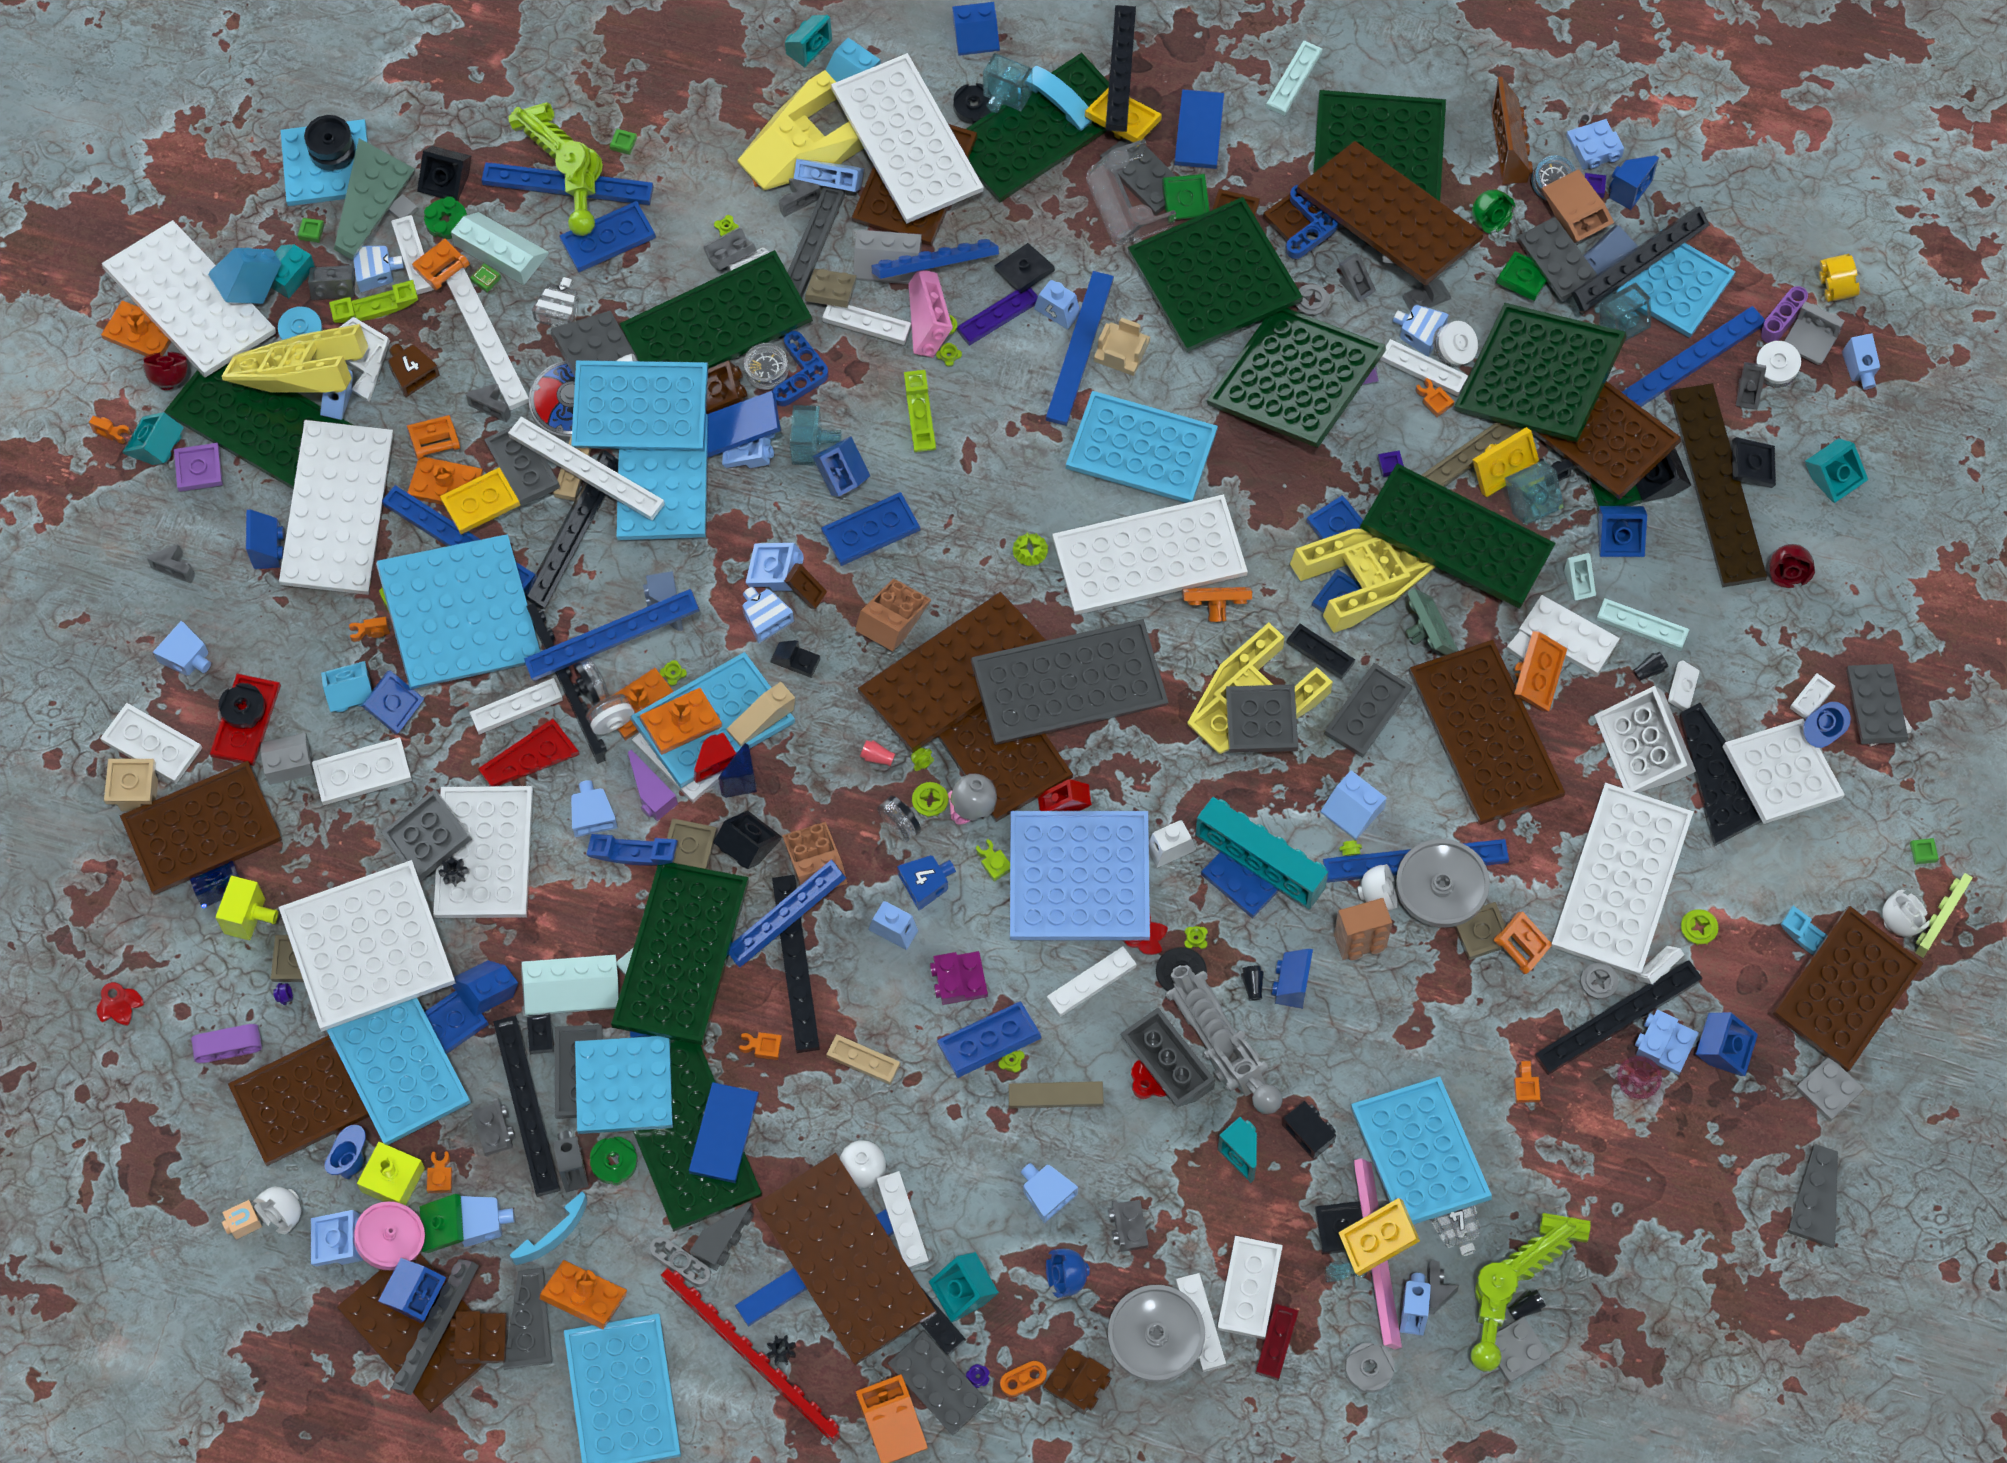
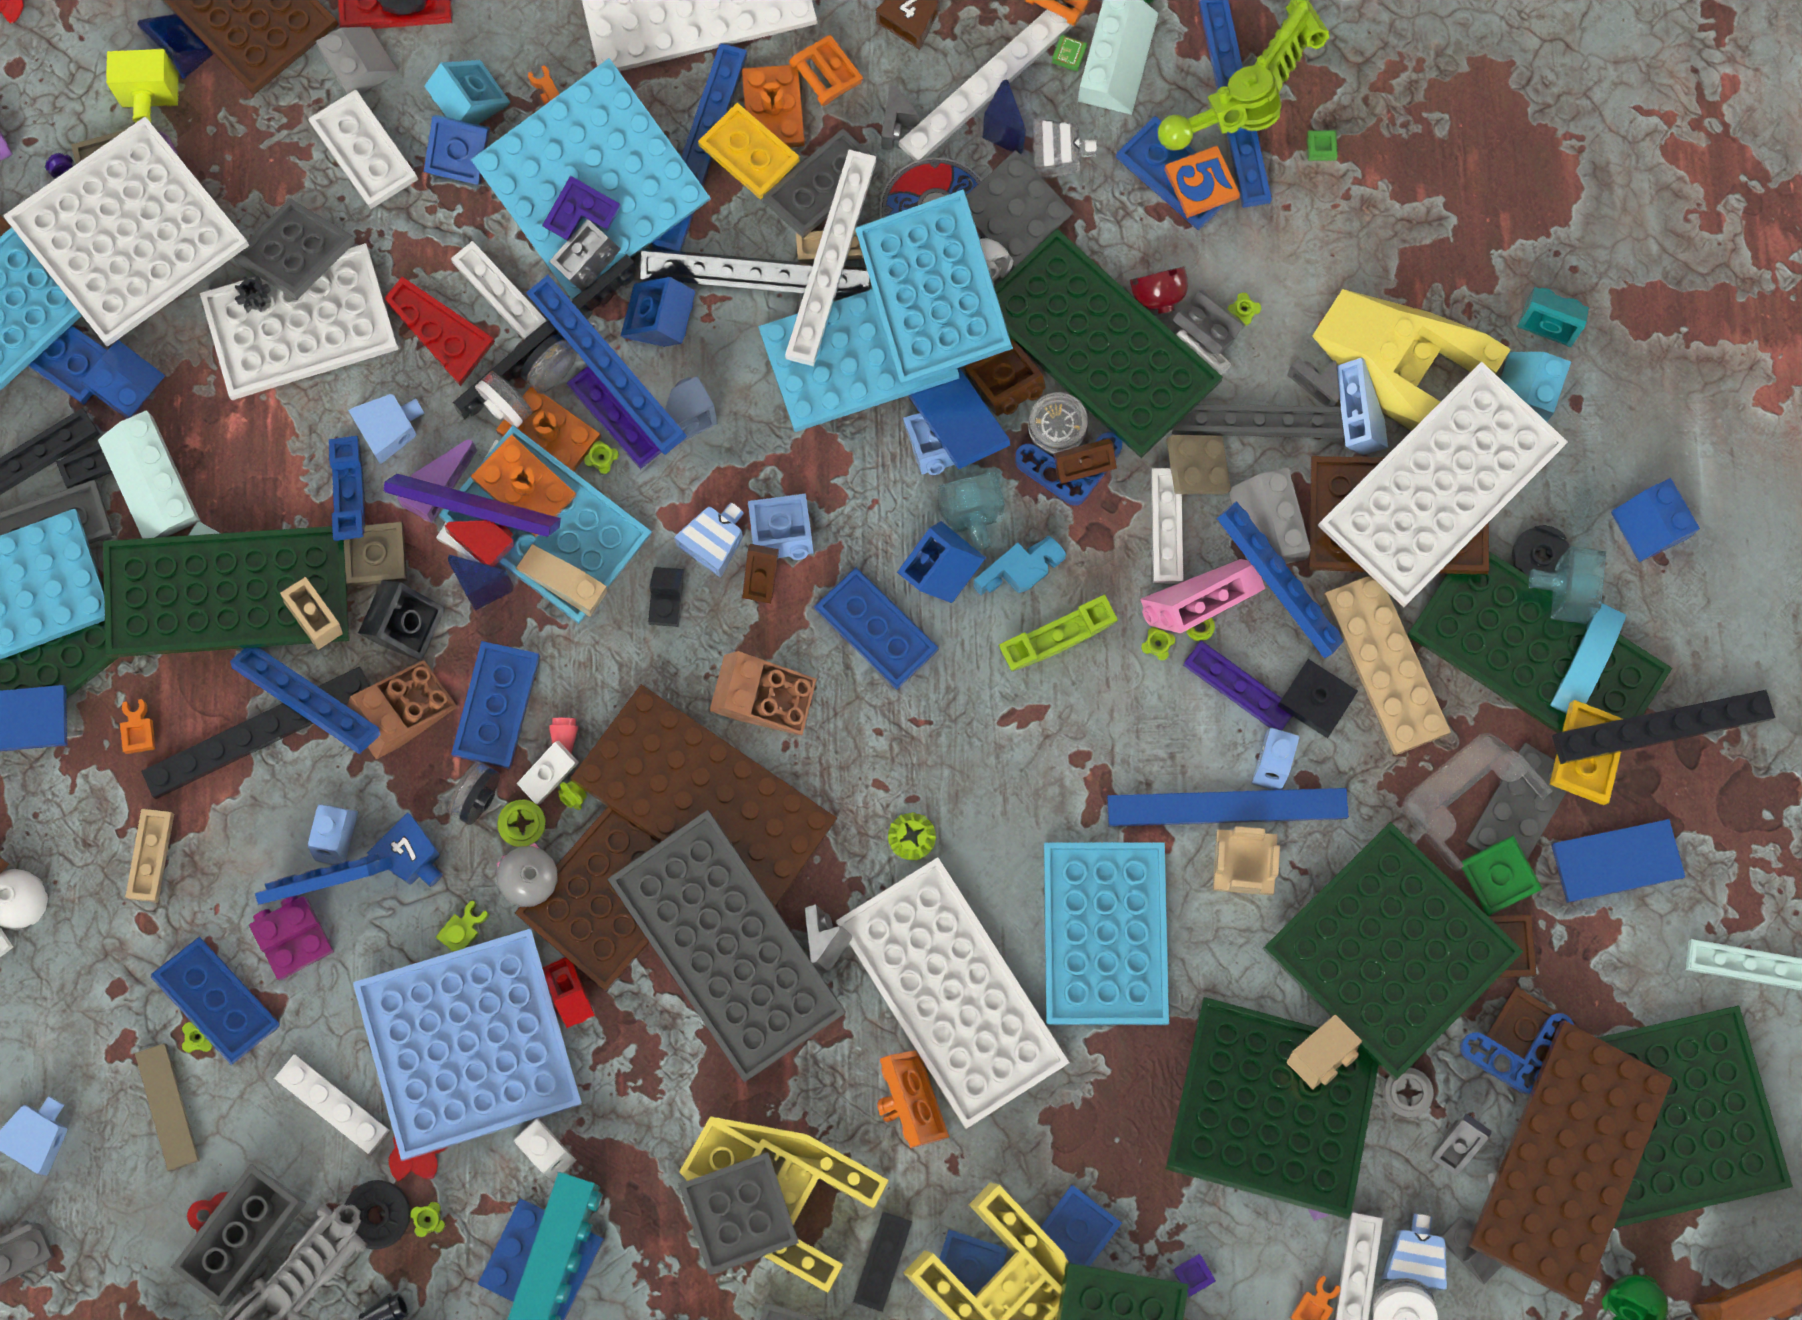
camera: 70 degrees right, 10 degrees up
none -> blue plate [255,853,393,905]
none -> tan brick [280,577,343,650]
none -> dark purple tile [383,474,561,537]
none -> blue plate [451,641,540,769]
none -> white plate [517,741,579,805]
none -> dark purple plate [542,175,622,241]
none -> flat silver bracket [549,219,620,291]
none -> dark purple tile [567,366,662,470]
none -> blue slope [620,277,695,347]
none -> flat silver slope [805,905,852,974]
none -> dark azure plate [973,536,1067,595]
none -> clear blue slope [982,79,1026,154]
none -> reddish brown plate [1054,438,1117,484]
none -> dark red cylinder [1130,266,1188,314]
none -> orange tile [1164,146,1240,218]
none -> tan brick [1287,1014,1362,1089]
none -> tan plate [1323,576,1451,756]

